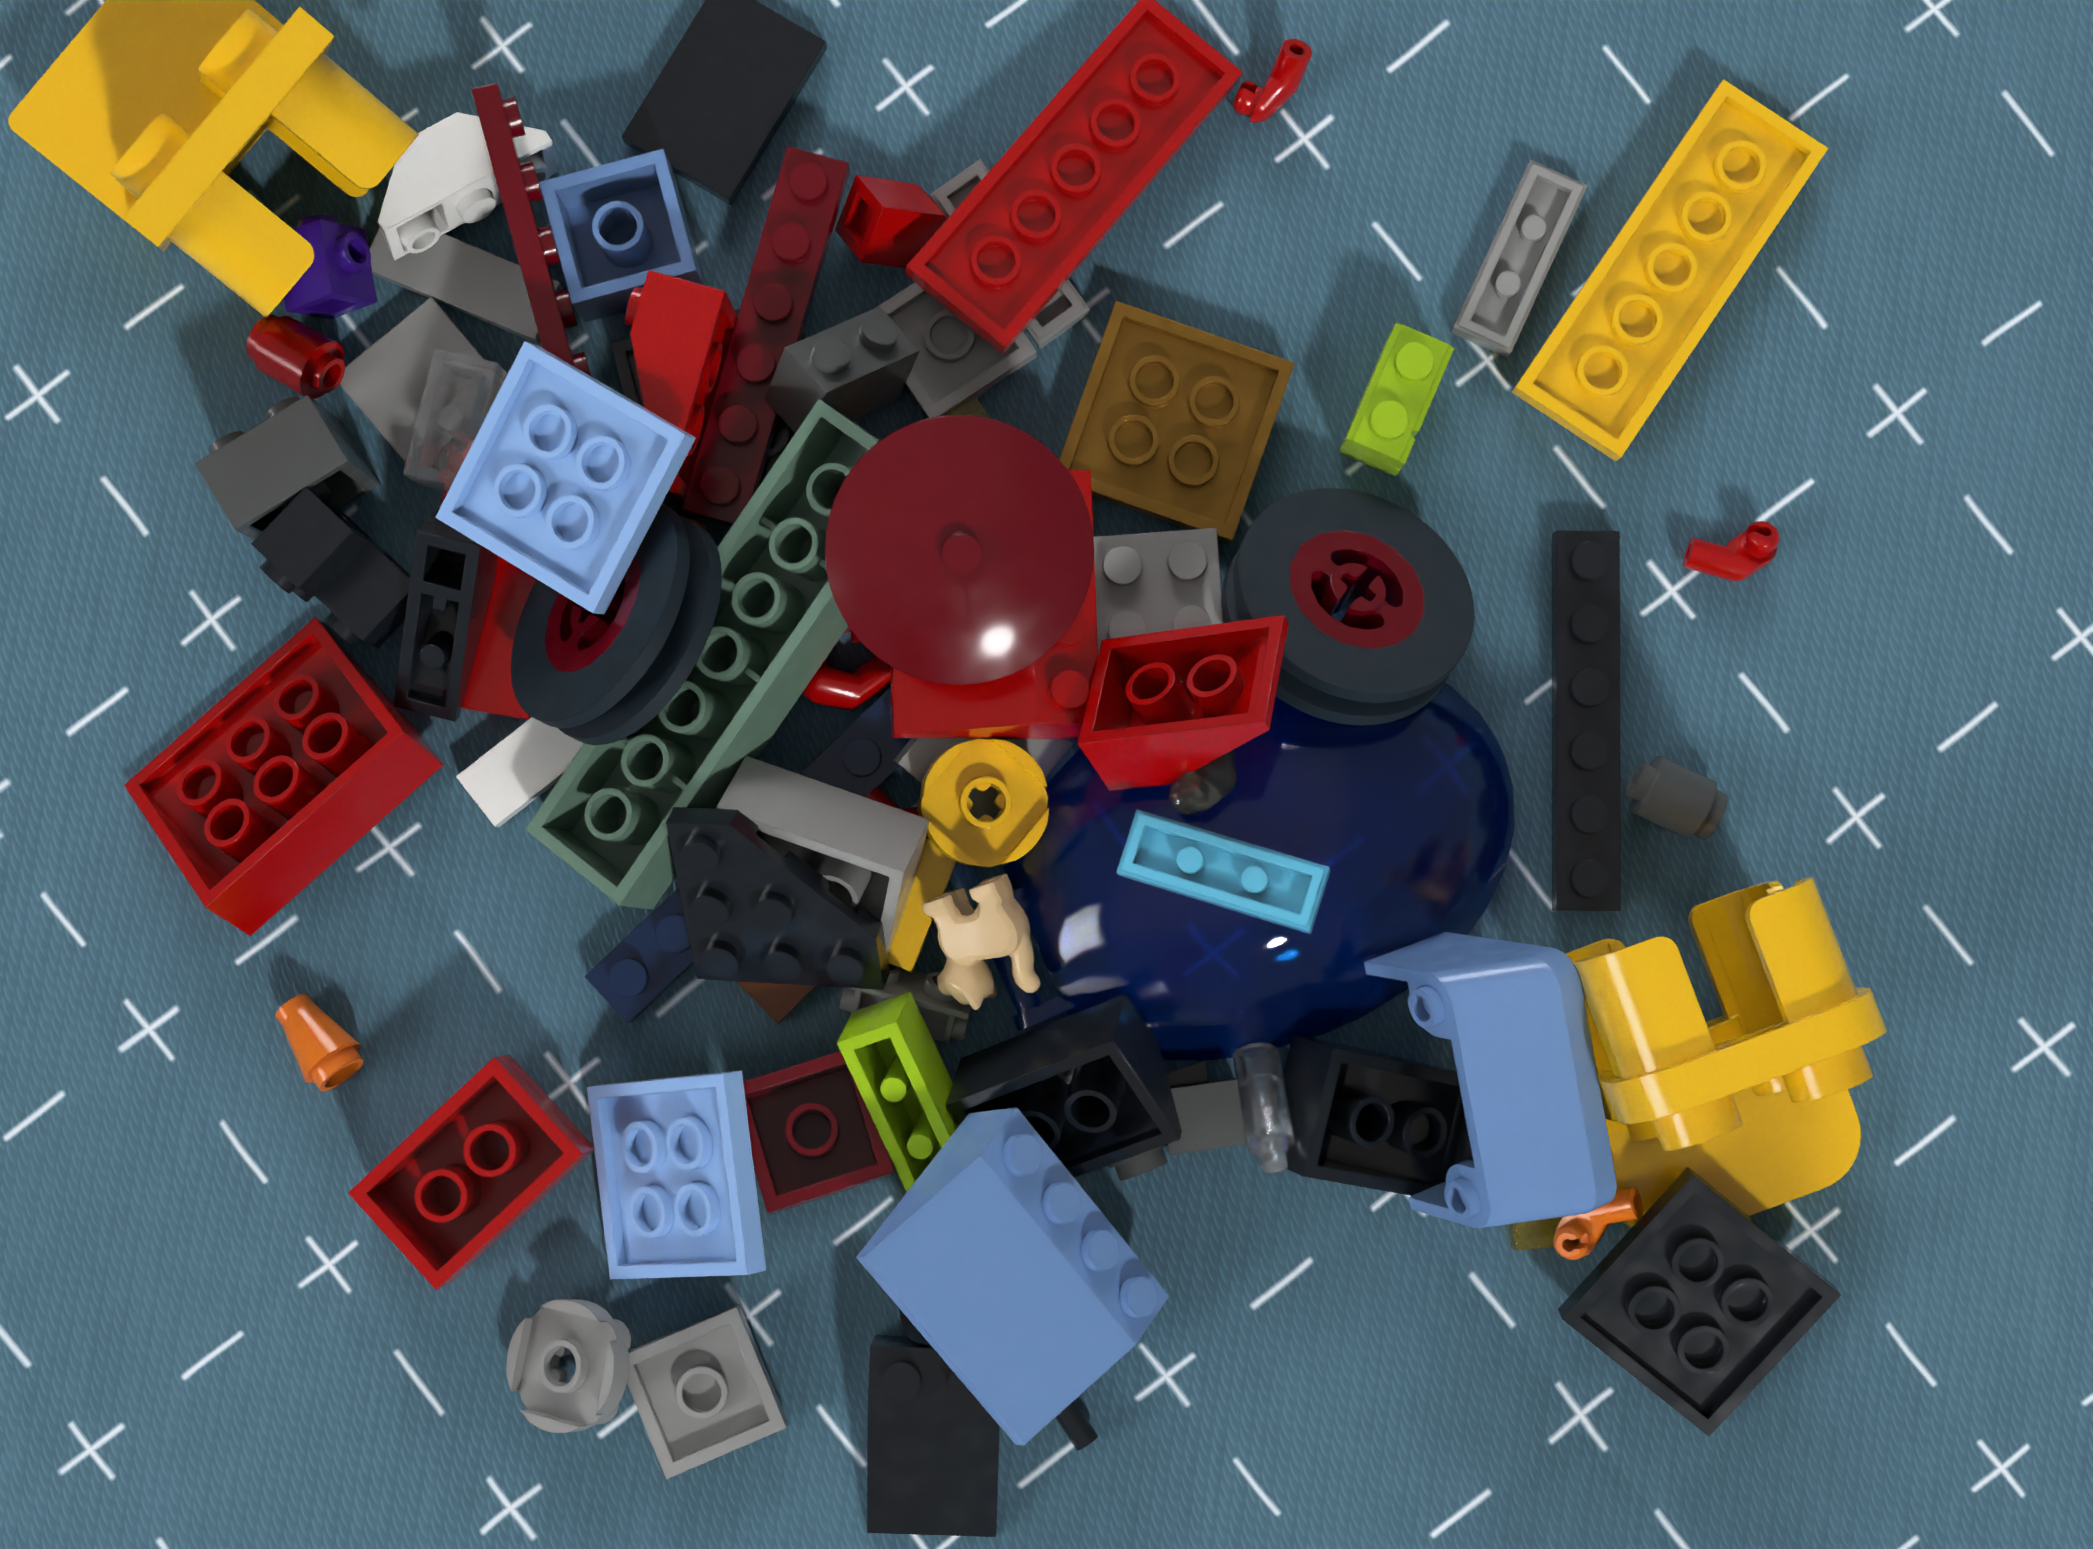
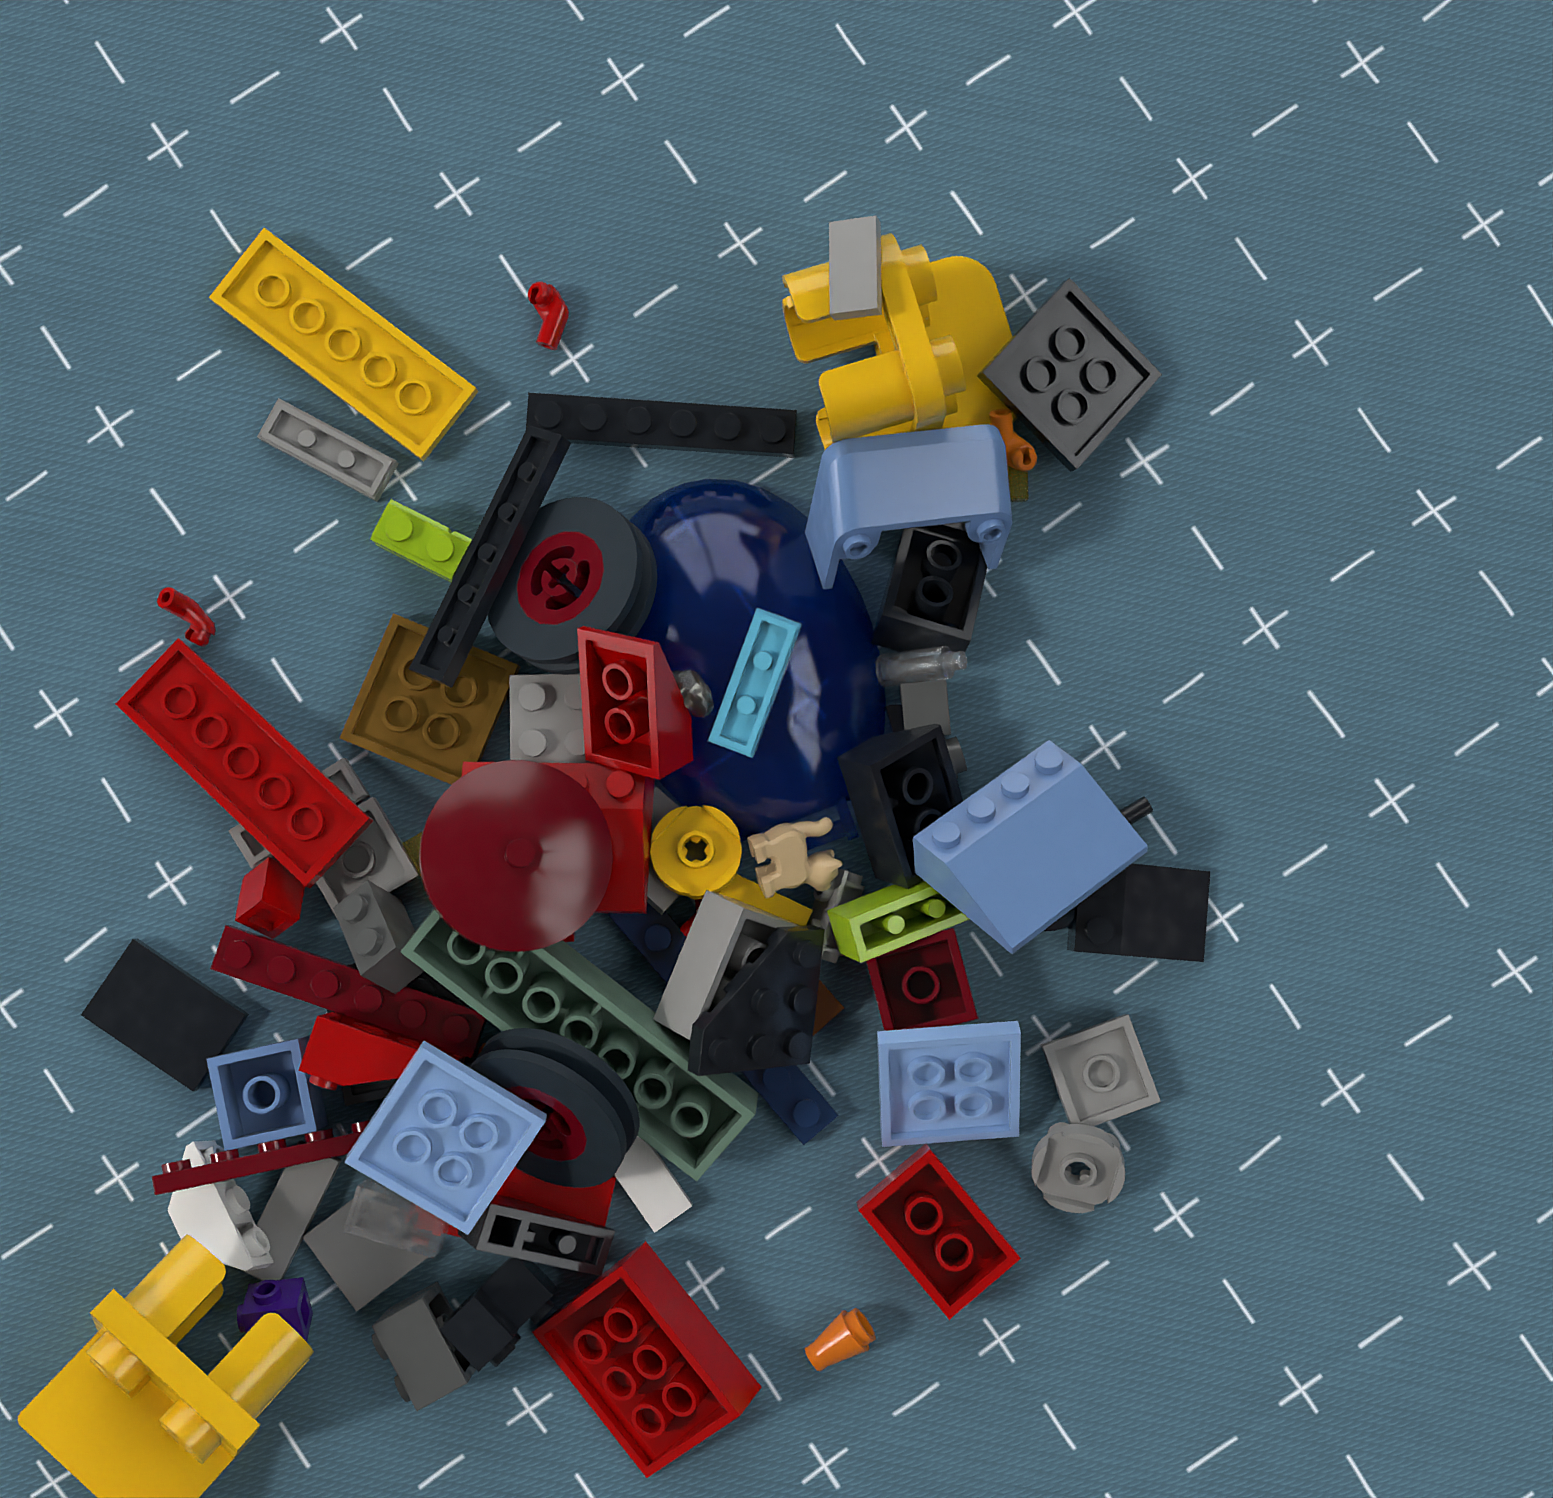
camera: 85 degrees left, 0 degrees up
red brick [246,314,345,399] -> none
red arm [803,656,891,710] -> none
dark grey brick [1625,756,1728,840] -> none
none -> black plate [409,425,571,688]
none -> light grey tile [829,216,882,320]

